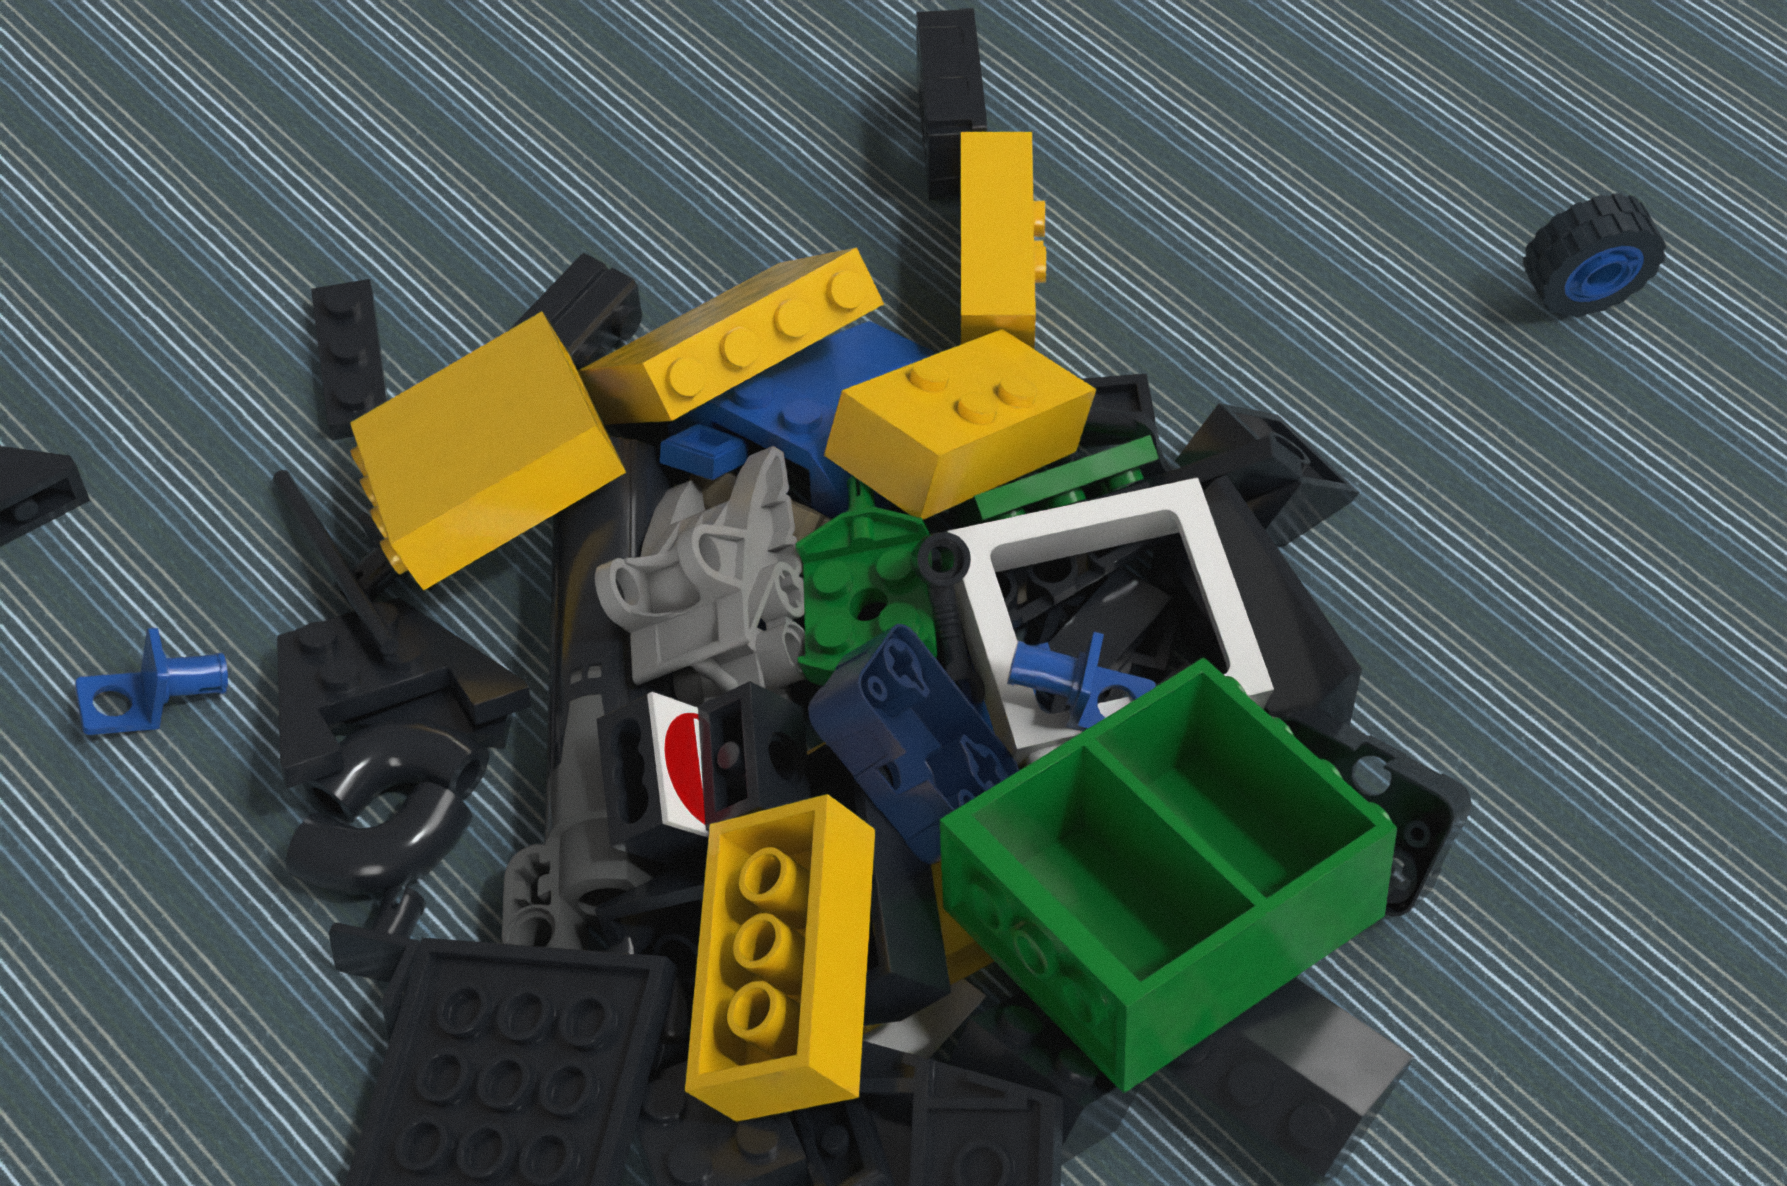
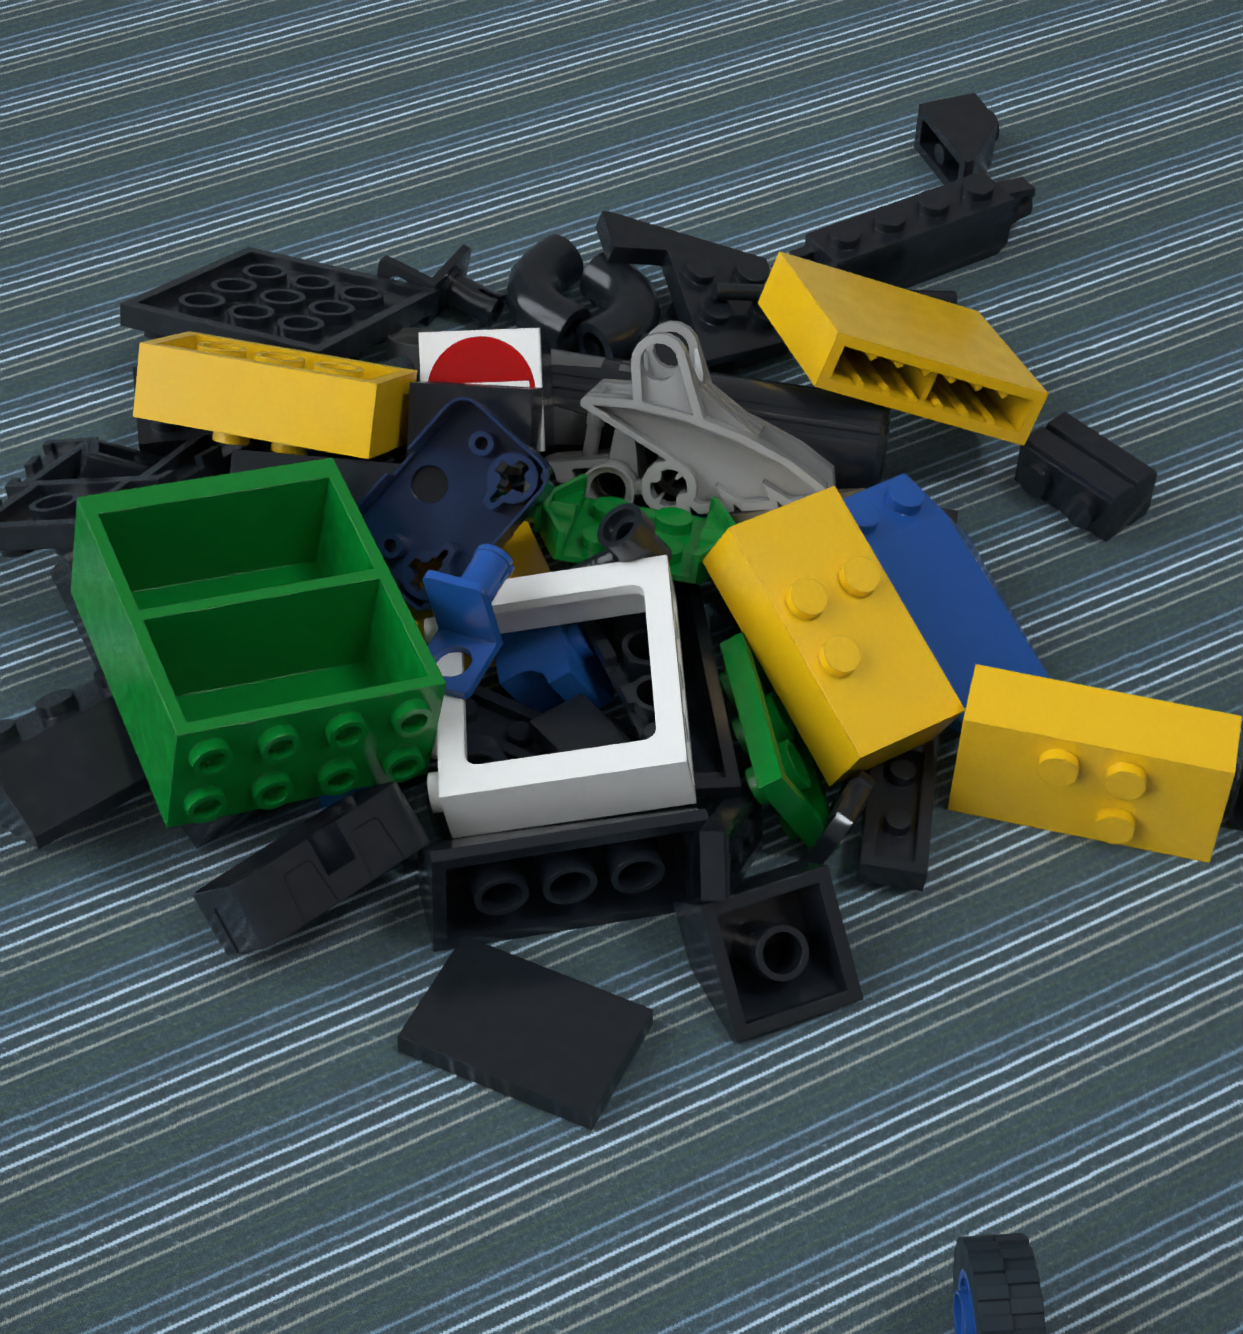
camera: 100 degrees right, 10 degrees down
blue bracket [75,628,228,735] -> none
black plate [311,279,388,440] -> none
yellow brick [578,247,884,425] -> none
blue tile [660,424,749,480] -> none
none -> black tile [397,935,654,1130]
none -> black hinge [769,171,1035,289]

